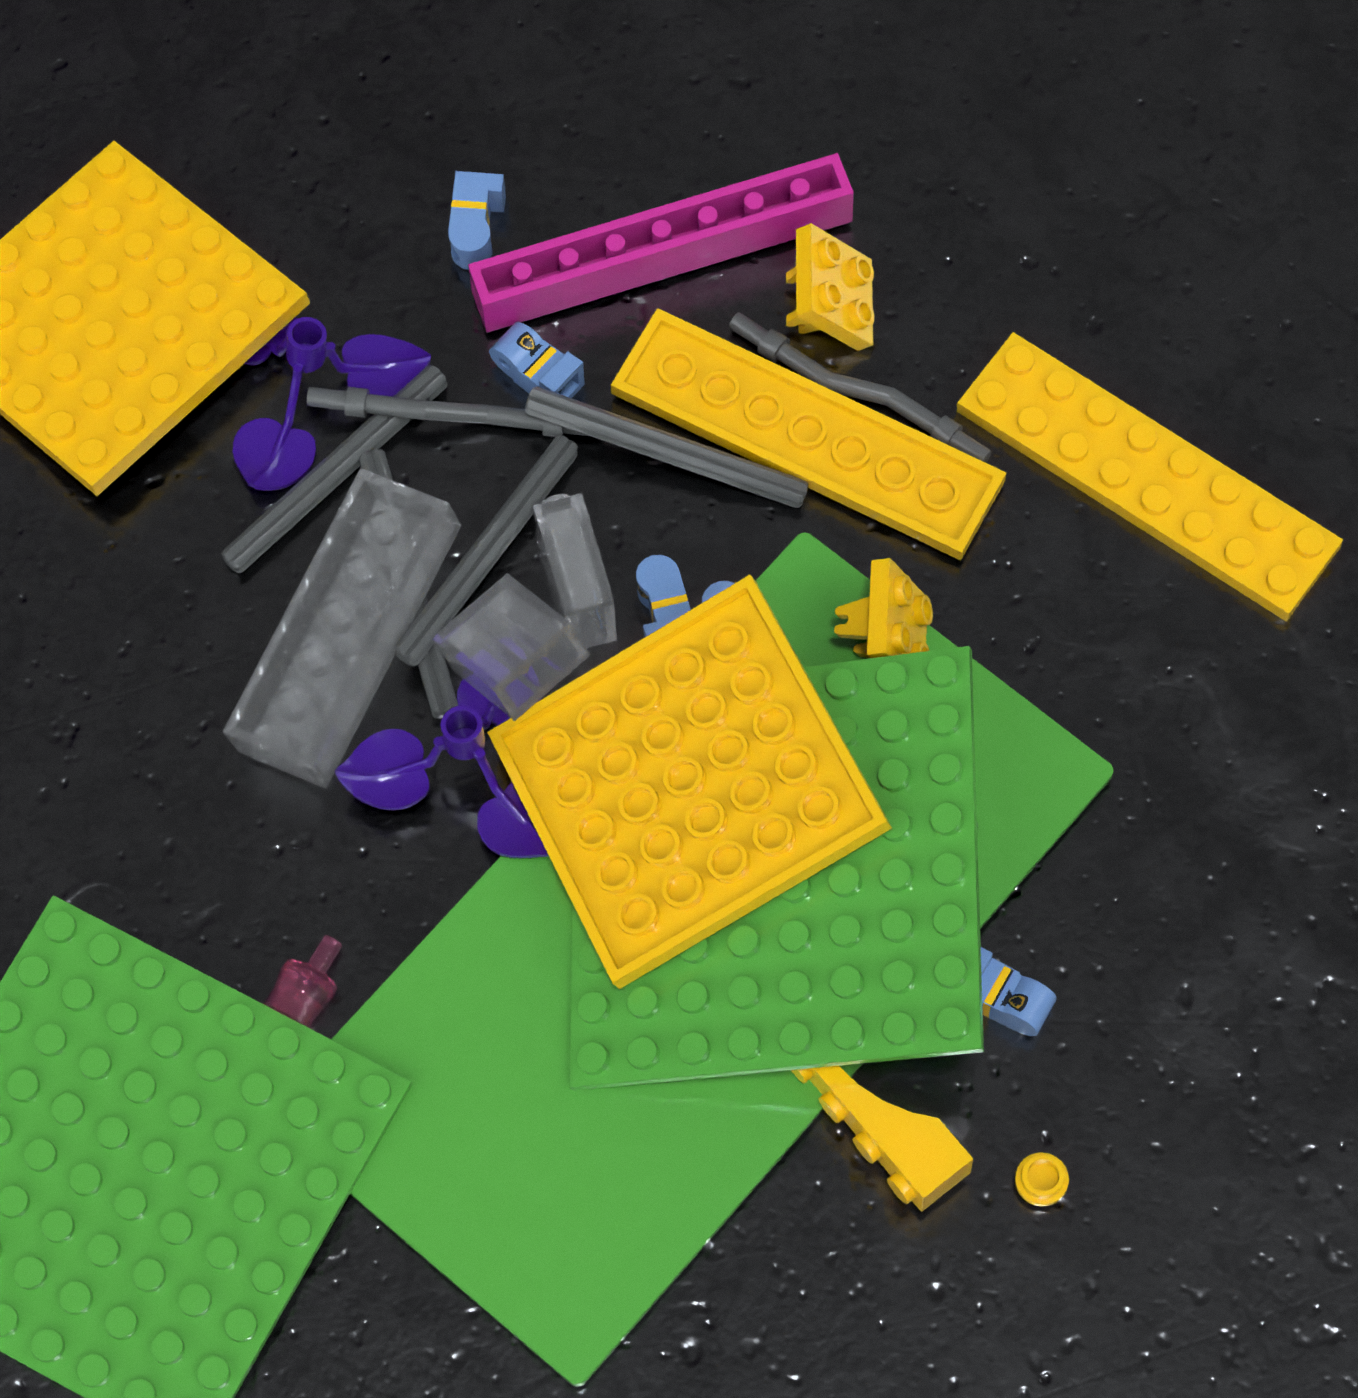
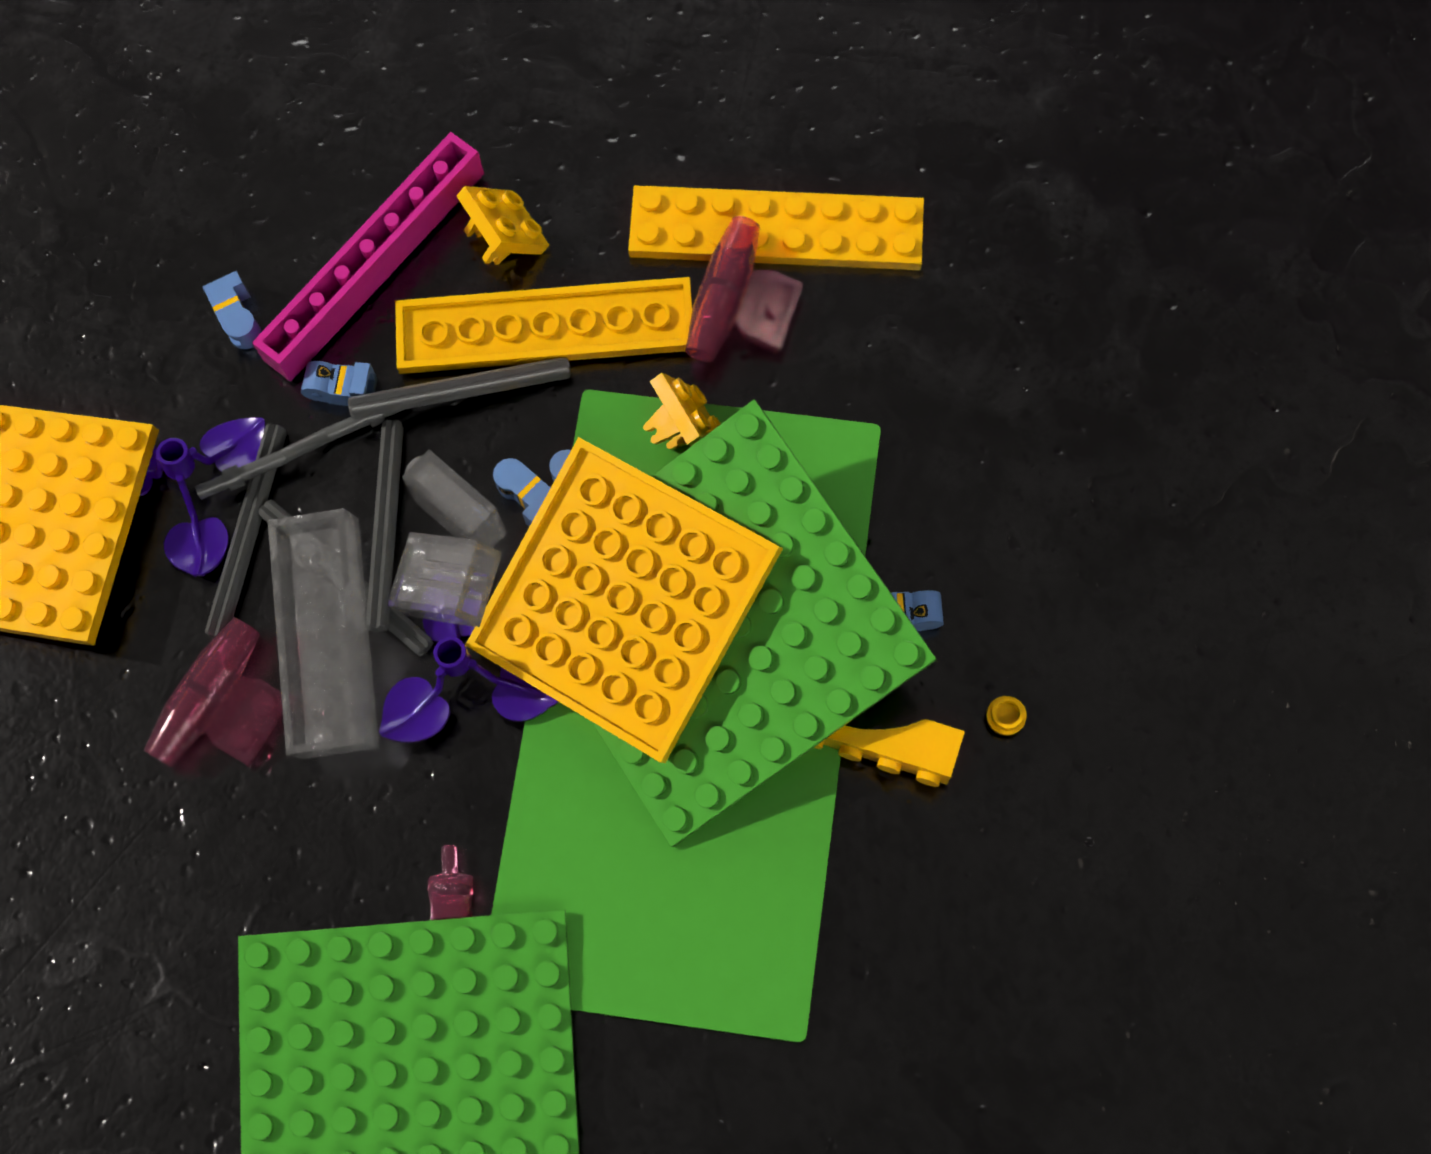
camera: 30 degrees left, 5 degrees up
dark grey bar [729,312,992,463] -> none
none -> clear pink plate [144,617,293,767]
none -> clear pink plate [685,216,804,362]

